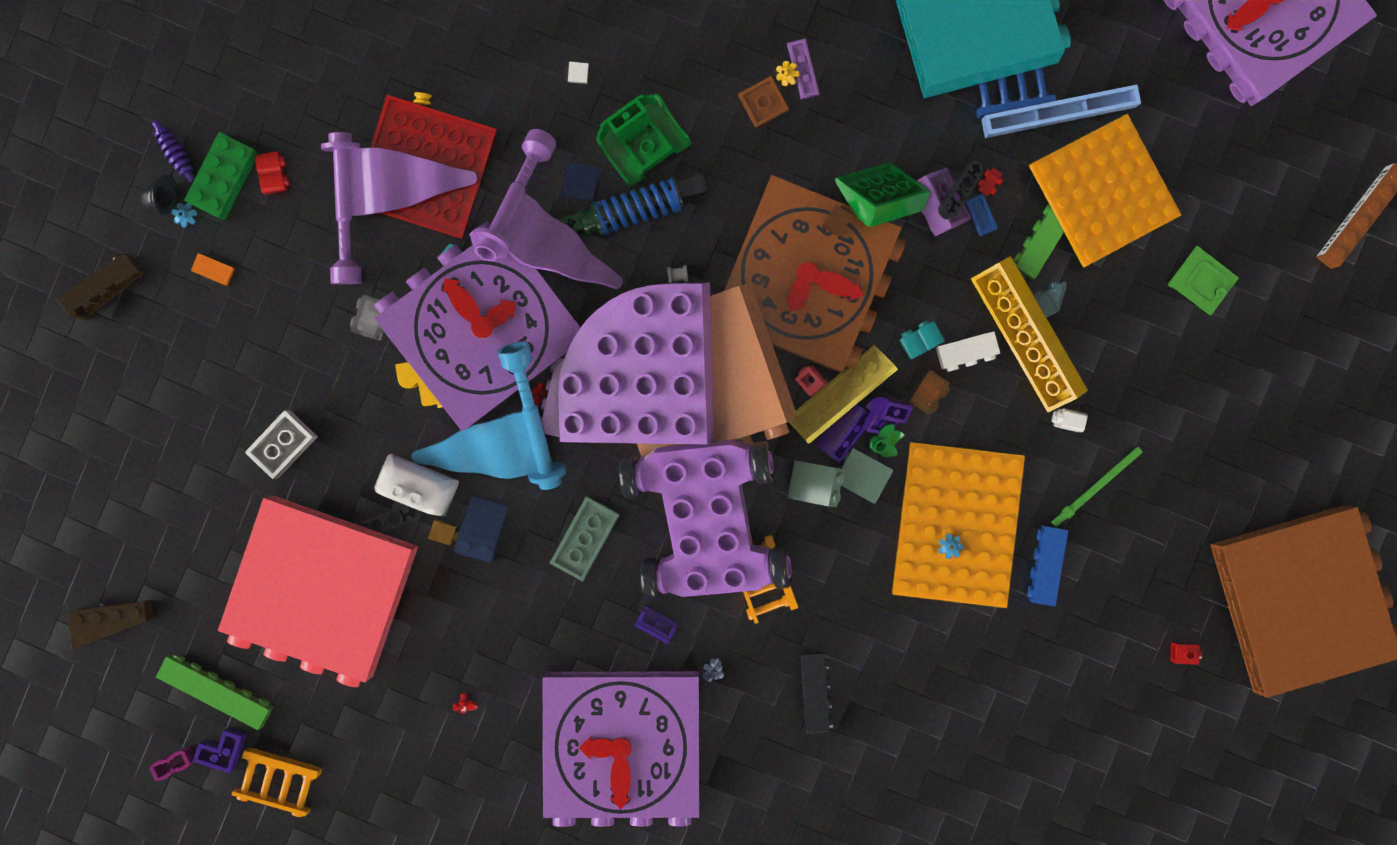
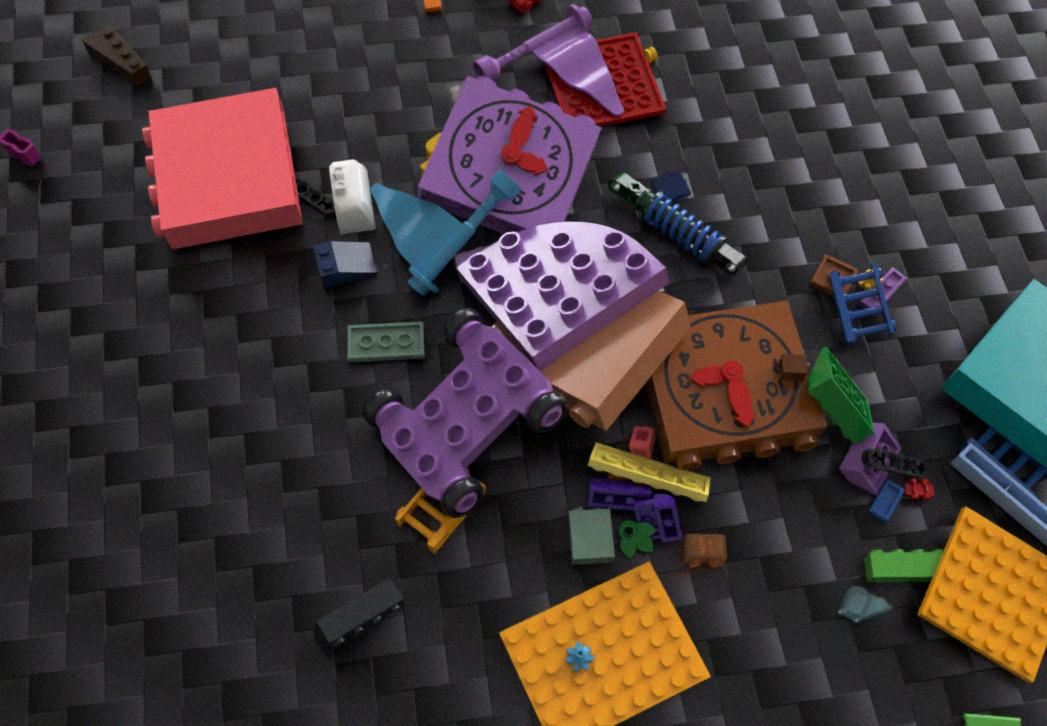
camera: 55 degrees right, 25 degrees down
bright green brick [156,654,273,730] -> none
dark purple brick [193,727,248,774] -> none
light orange fence [232,747,322,817] -> none
white brick [245,410,318,479] -> none
pearl gold brick [428,519,459,546] -> none
red plant [453,693,478,714] -> none
medium lavender flag [471,129,623,289] -> none
red plant [530,383,548,407] -> none
medium lavender brick [543,671,699,827] -> none
white tile [568,62,589,84] -> none
green piece [596,94,692,188] -> none
dark purple hinge [634,605,678,644] -> none
sand blue plant [703,658,724,682] -> none
sand green brick [788,460,844,507] -> none
teal brick [899,320,945,360] -> none
white brick [936,331,1000,372] -> none
yellow brick [971,256,1088,412] -> none
white brick [1052,408,1088,432] -> none
none -> blue fence [829,262,897,347]

